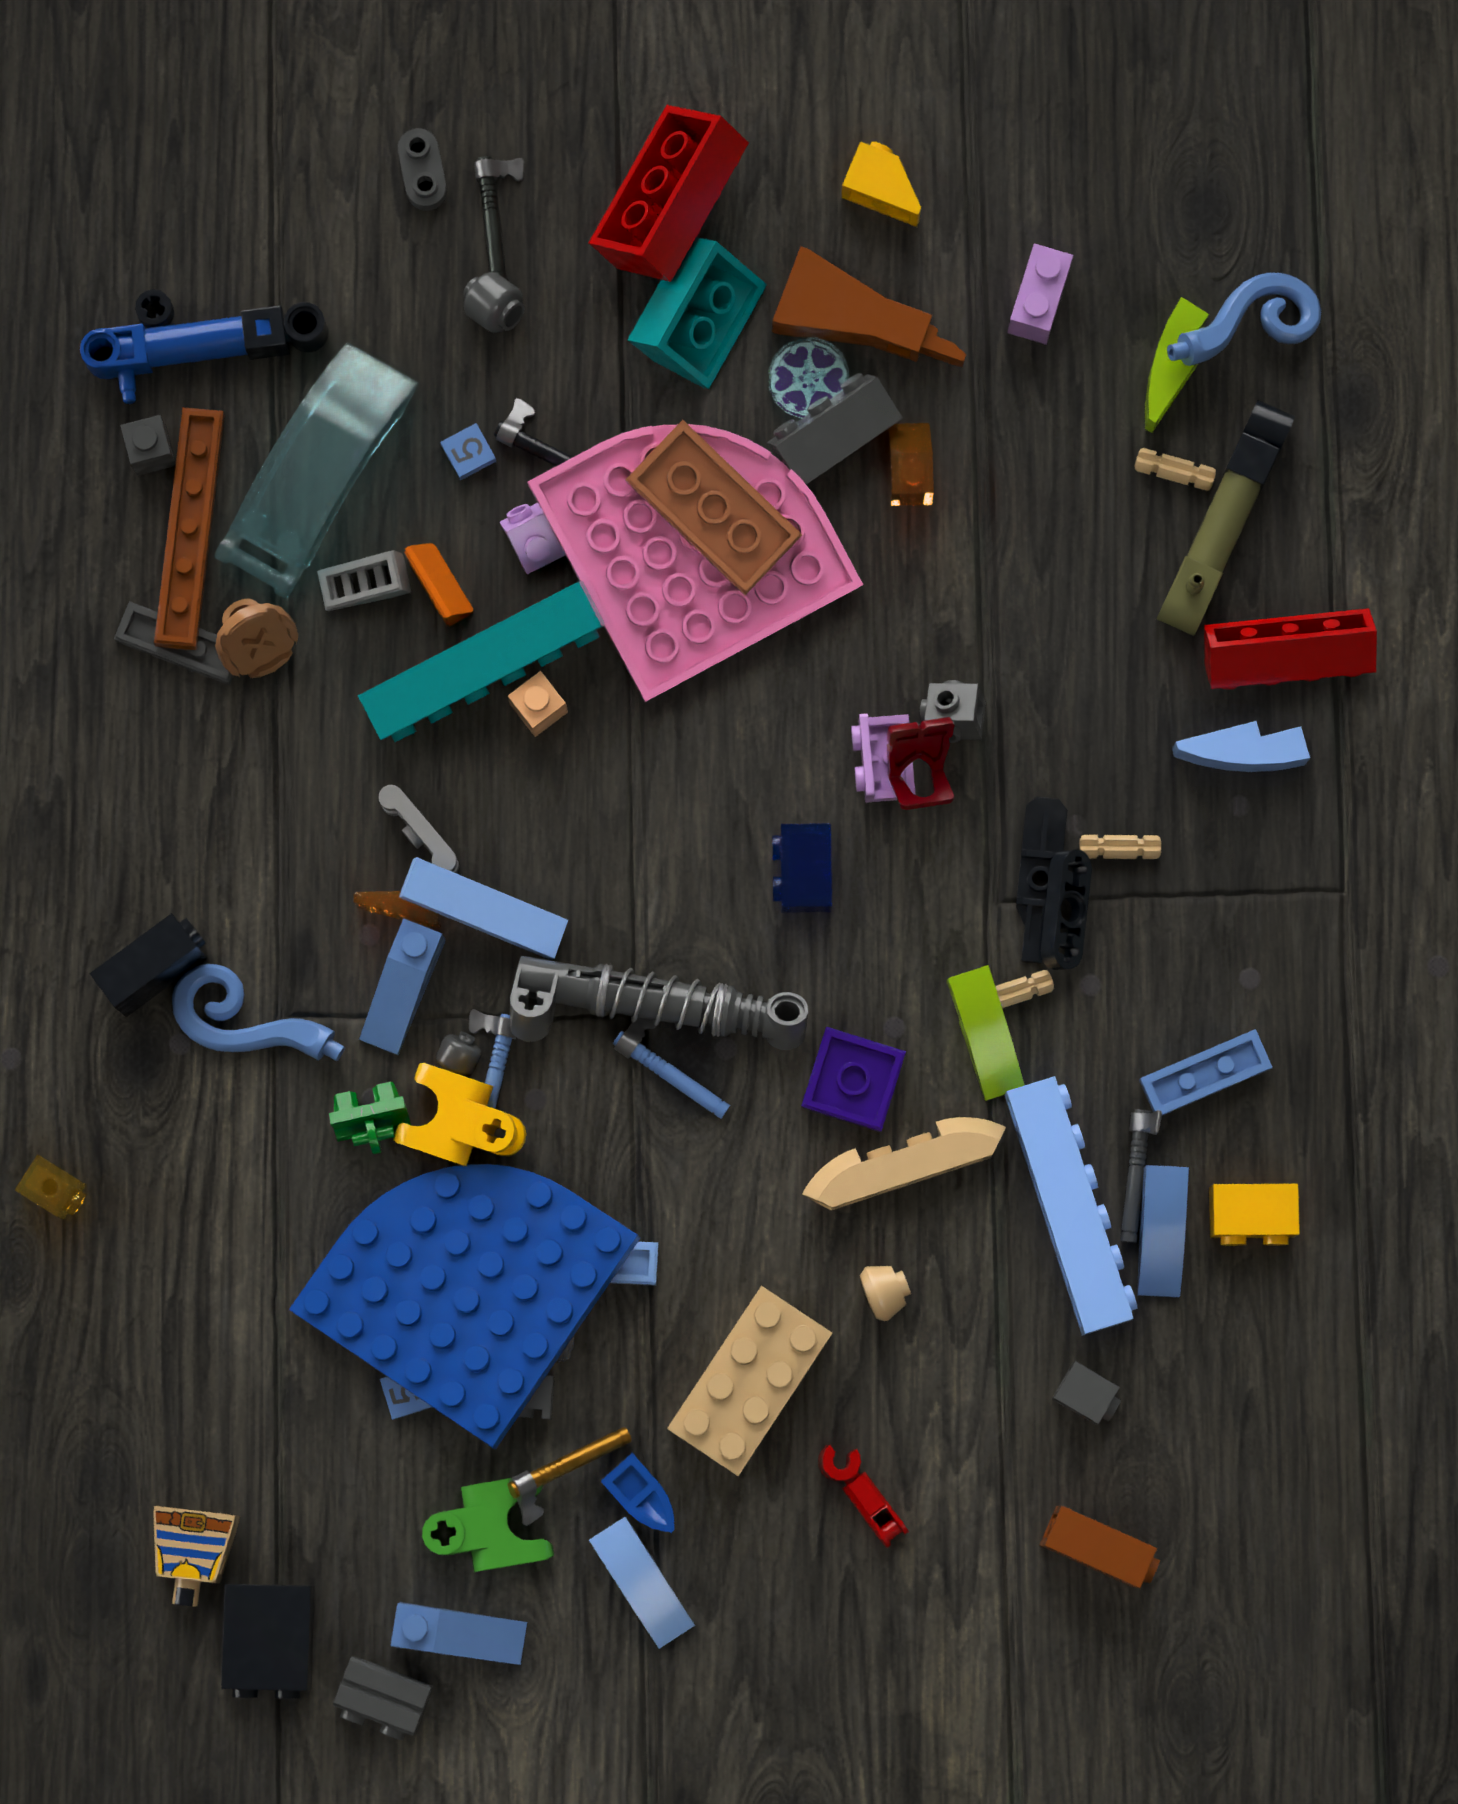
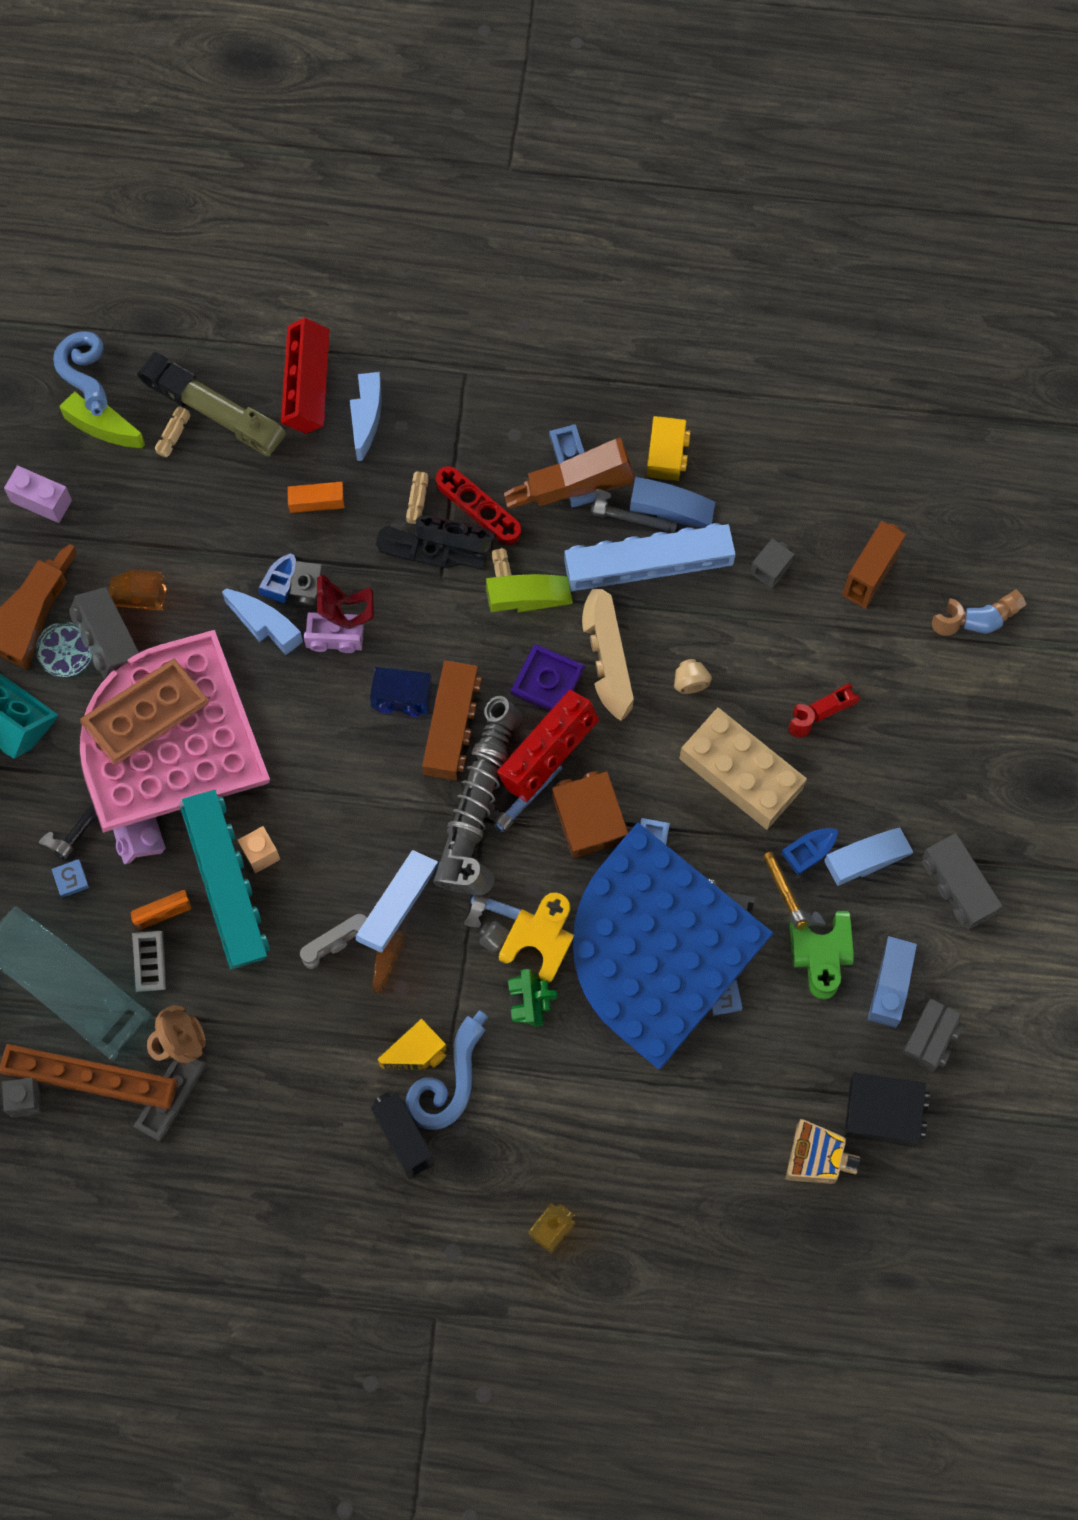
camera: 85 degrees left, 10 degrees down
medium blue slope [359,918,446,1055] -> none
none -> light blue slope [222,588,303,655]
none -> blue plate [258,554,296,603]
none -> orange slope [288,482,345,513]
none -> yellow slope [378,1019,447,1070]
none -> dark orange brick [422,660,482,781]
none -> red beam [436,466,521,545]
none -> red brick [497,689,599,802]
none -> dark orange piece [504,437,635,509]
none -> dark orange brick [552,771,628,859]
none -> dark grey brick [922,833,1003,930]
none -> medium nougat piece [932,589,1027,636]

